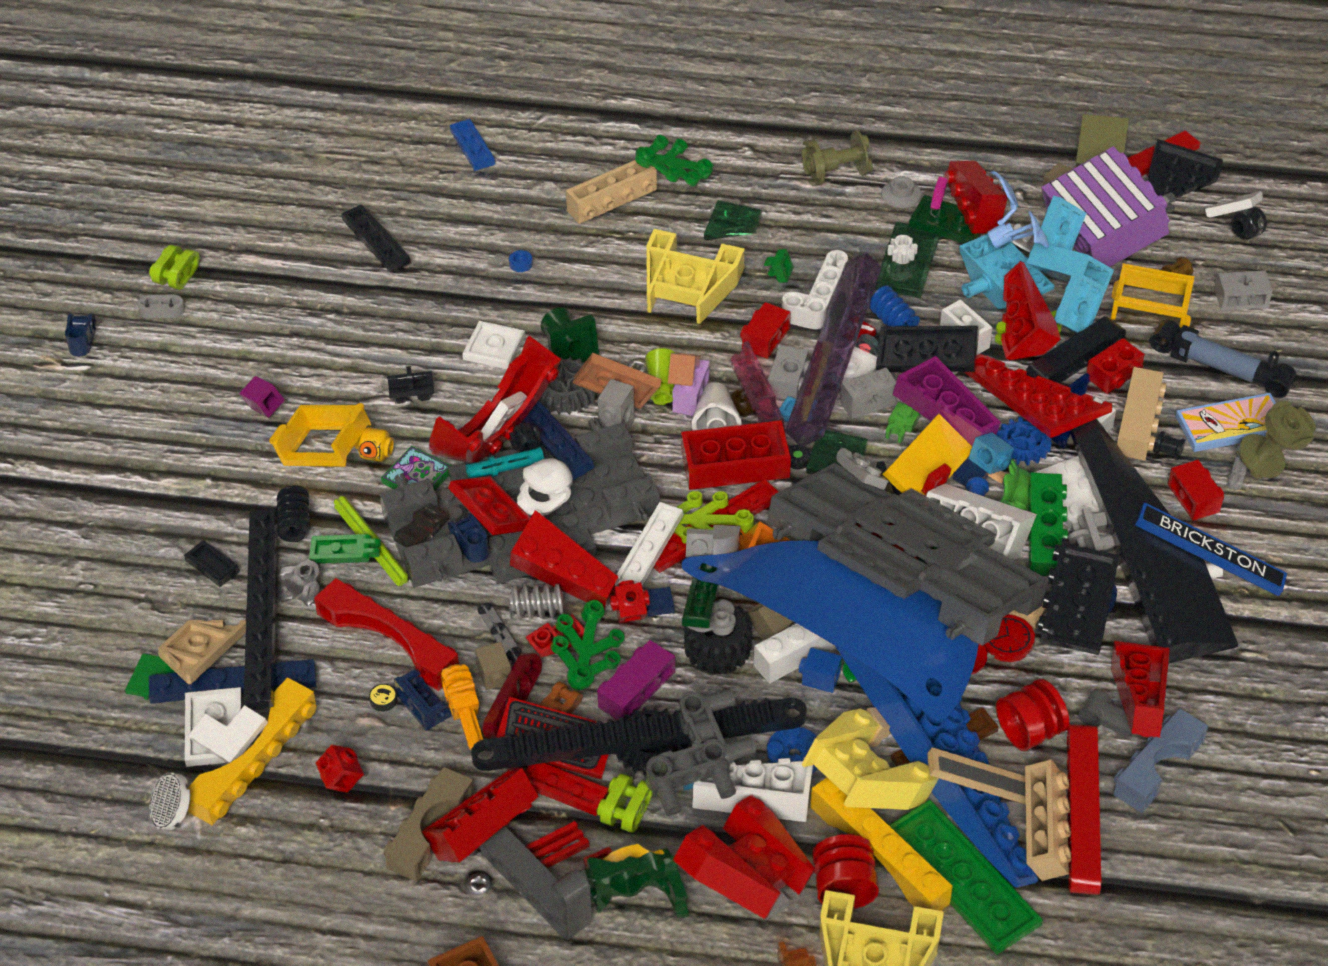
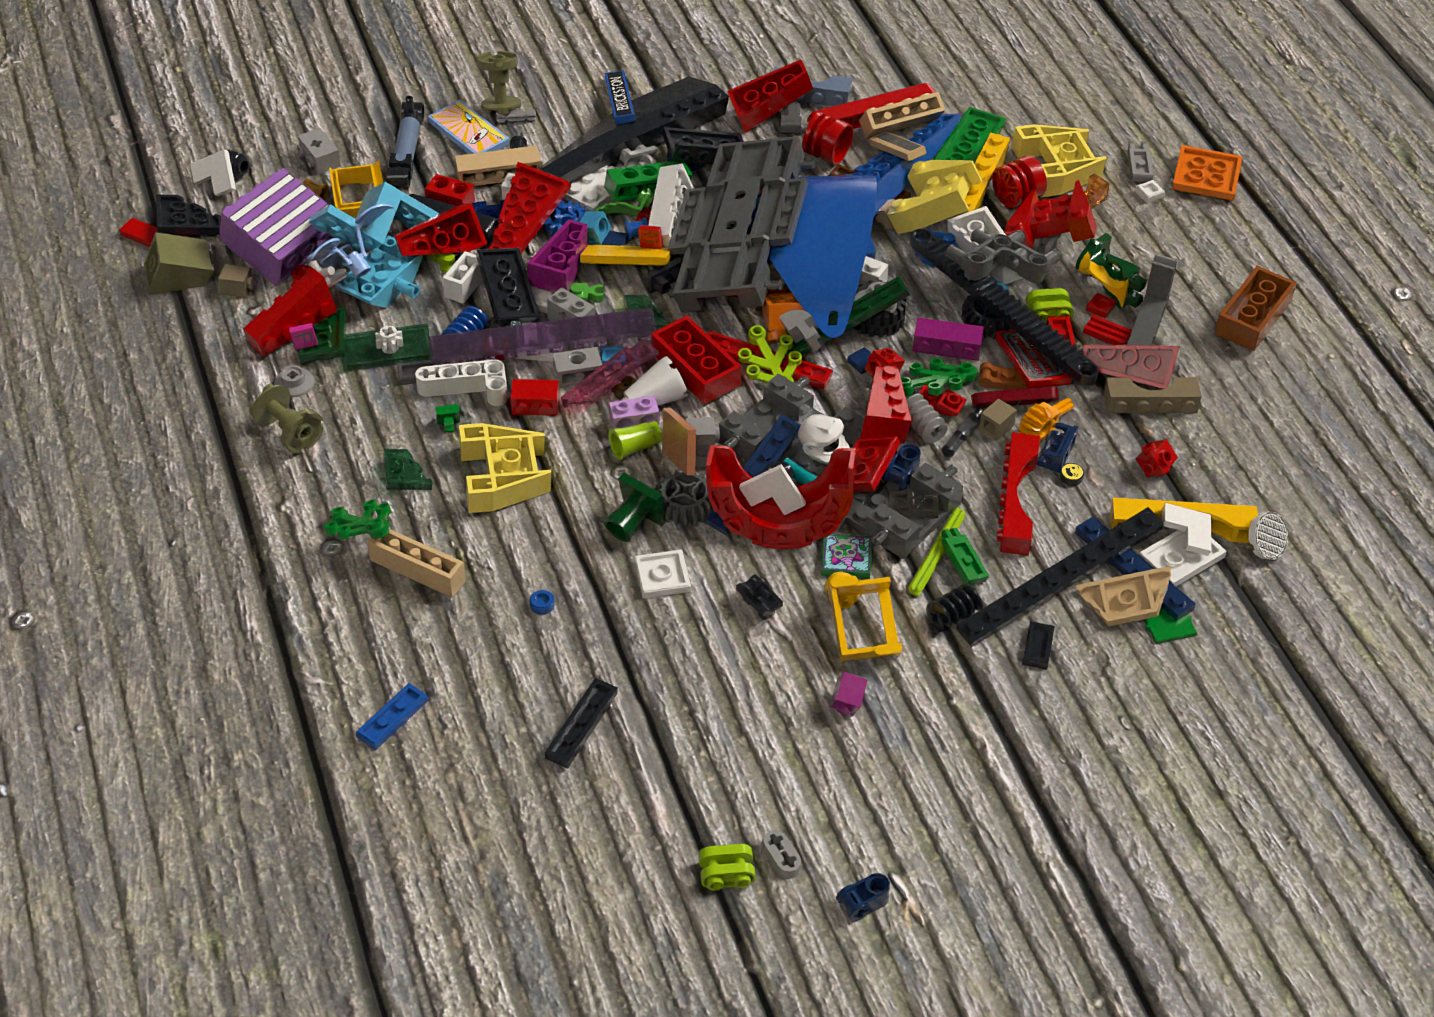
camera: 120 degrees left, 0 degrees up
flat silver plate [276,560,320,607] -> none
white tile [617,502,684,586] -> none
nougat panel [668,352,701,386] -> none
light grey hinge [836,448,888,490] -> none
red brick [1168,459,1224,521] -> none

